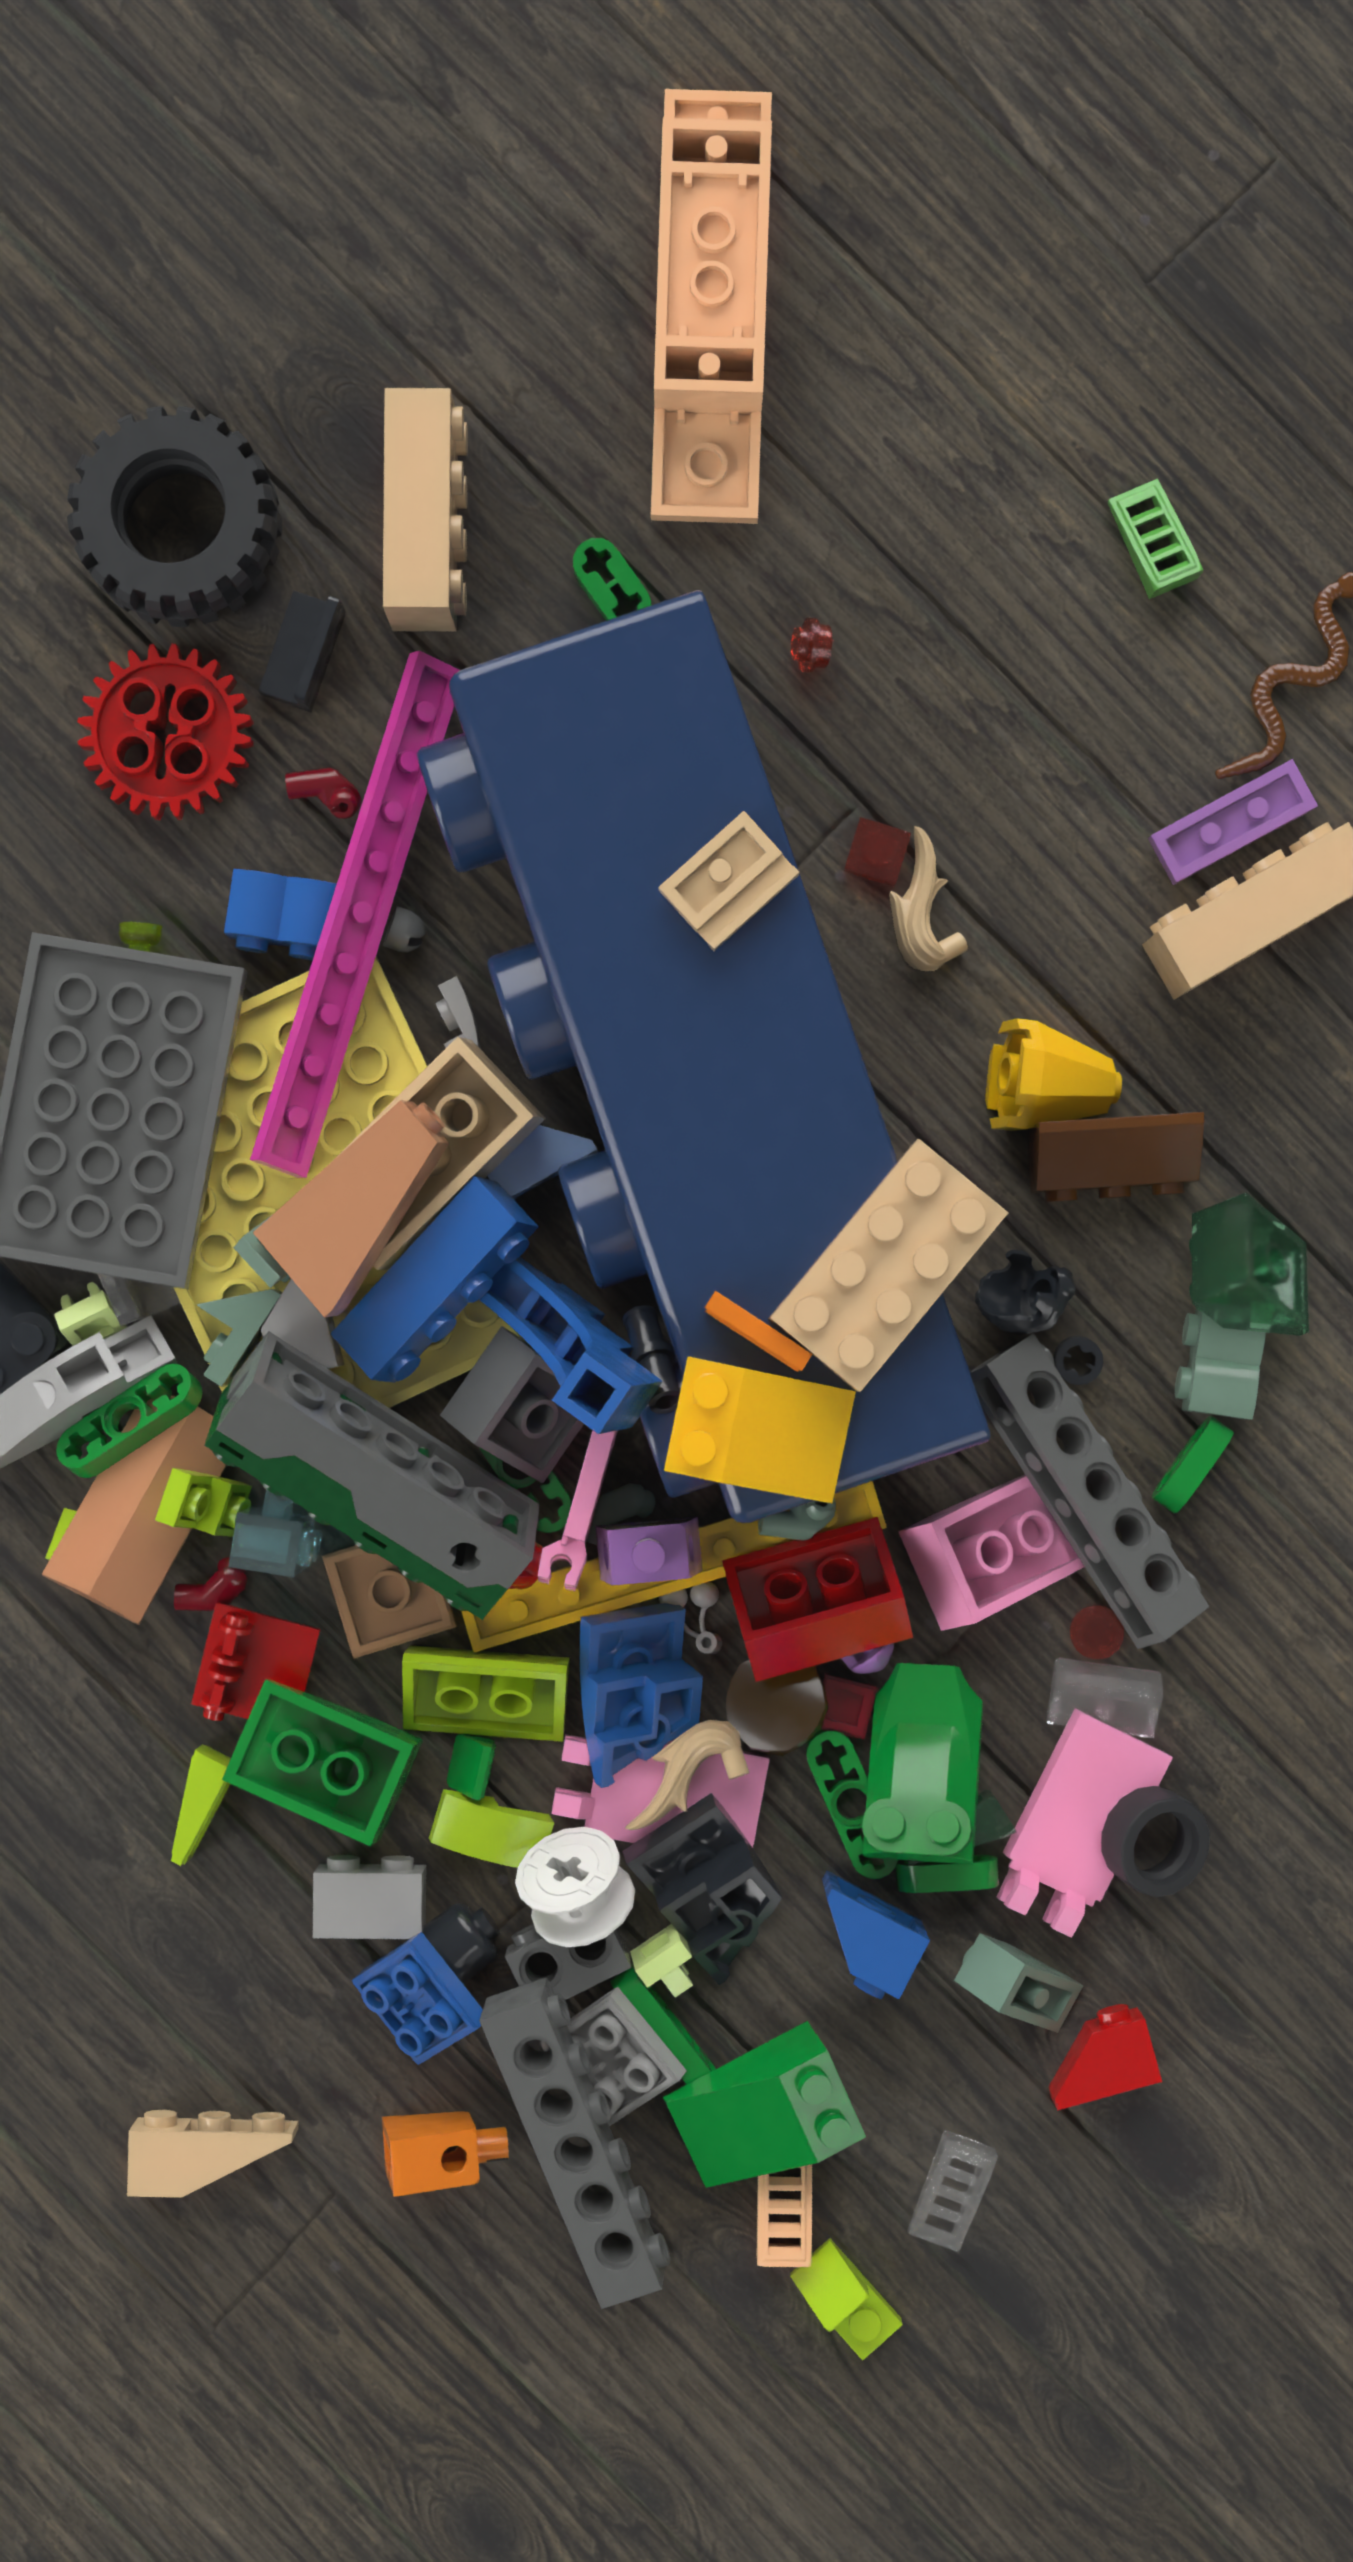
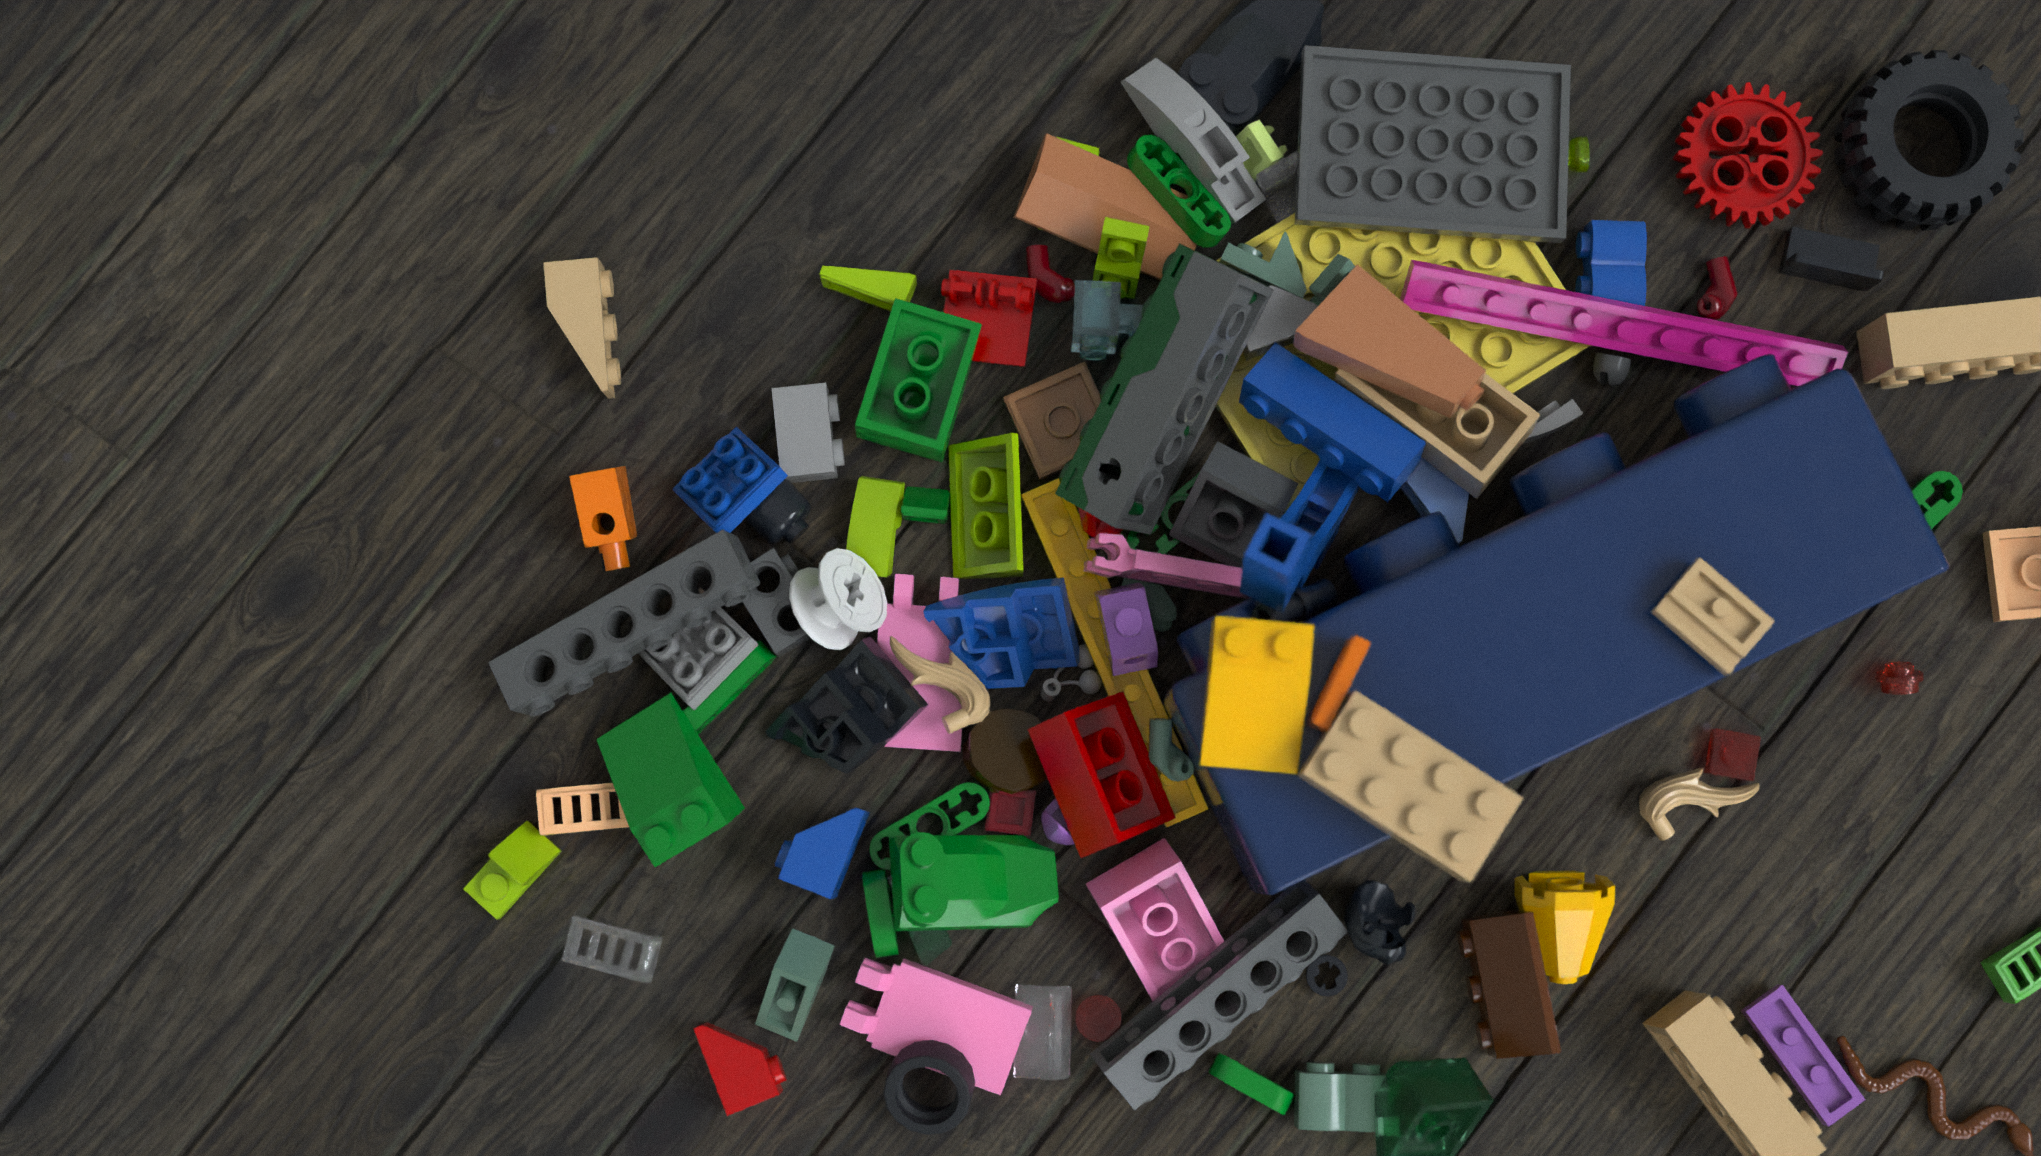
camera: 80 degrees right, 5 degrees down
yellowish green tile [630,1924,693,1997] -> none

